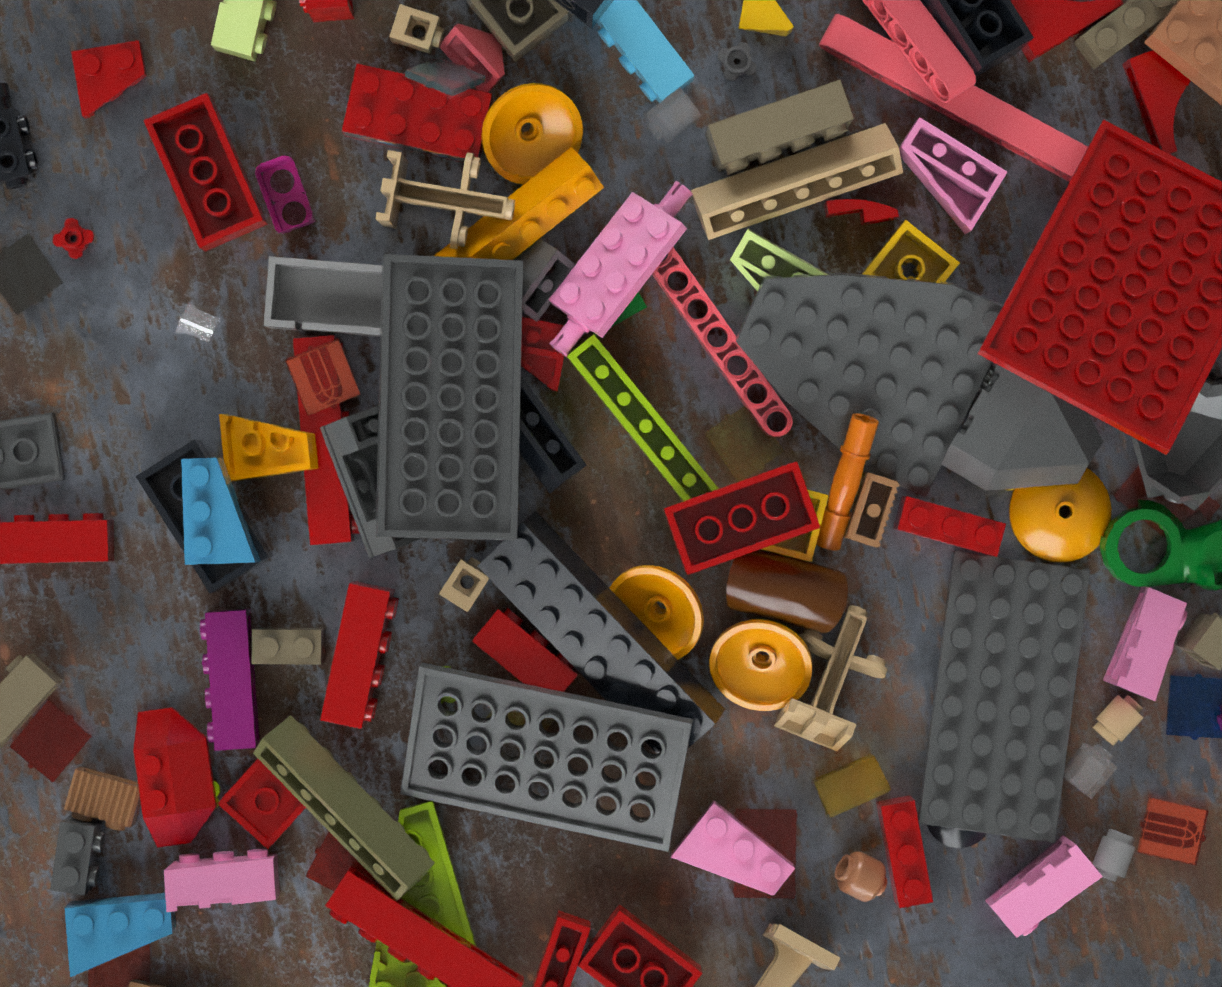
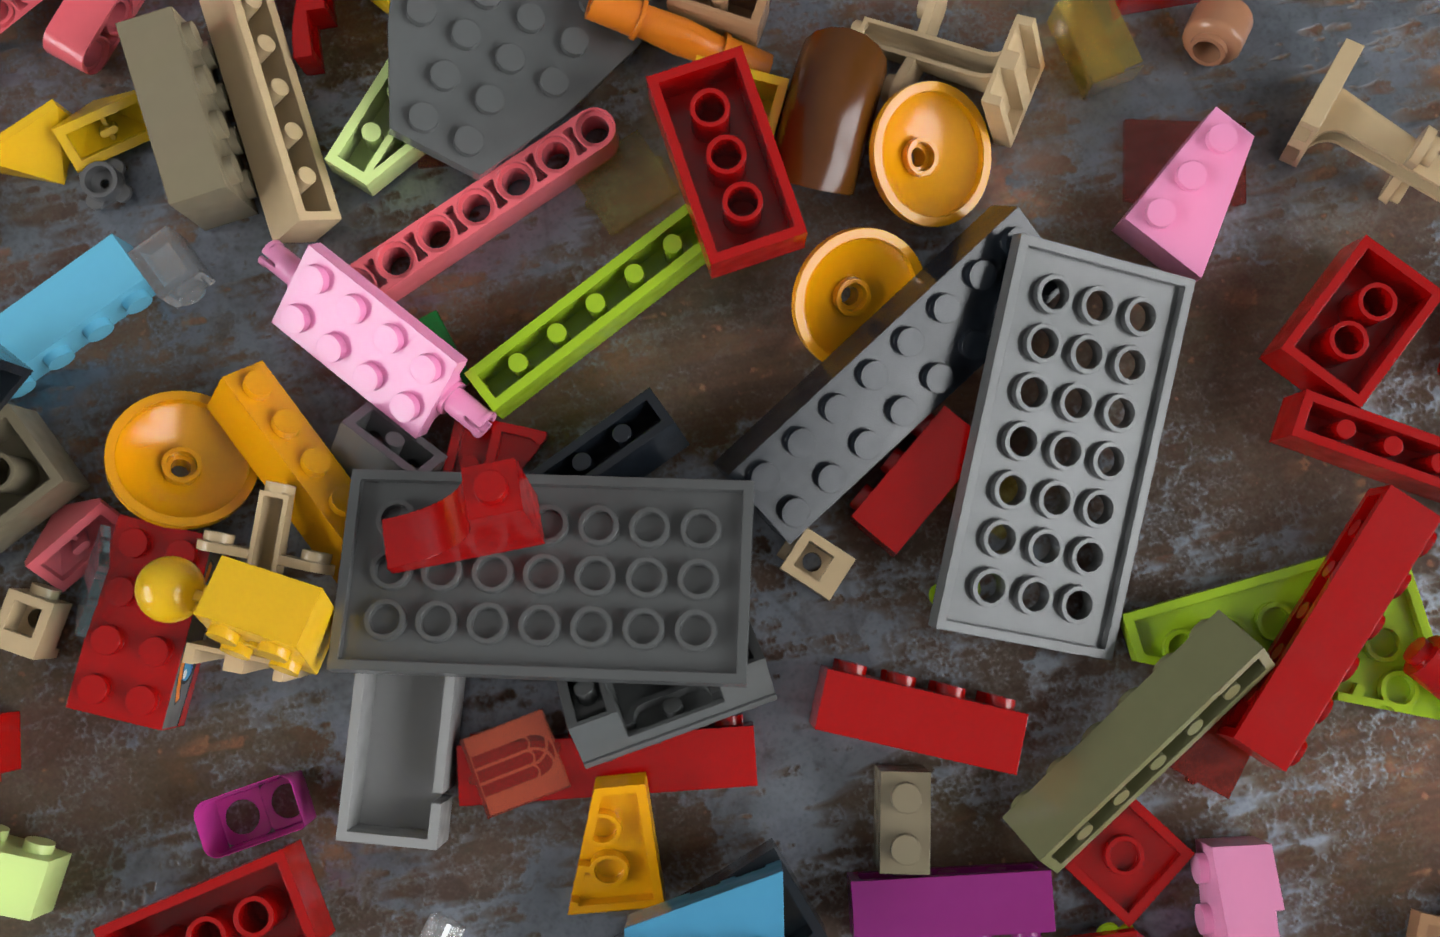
camera: 90 degrees left, 5 degrees down
none -> yellow slope [51,90,150,173]
none -> yellow brick [134,555,334,677]
none -> red arch [382,458,545,574]

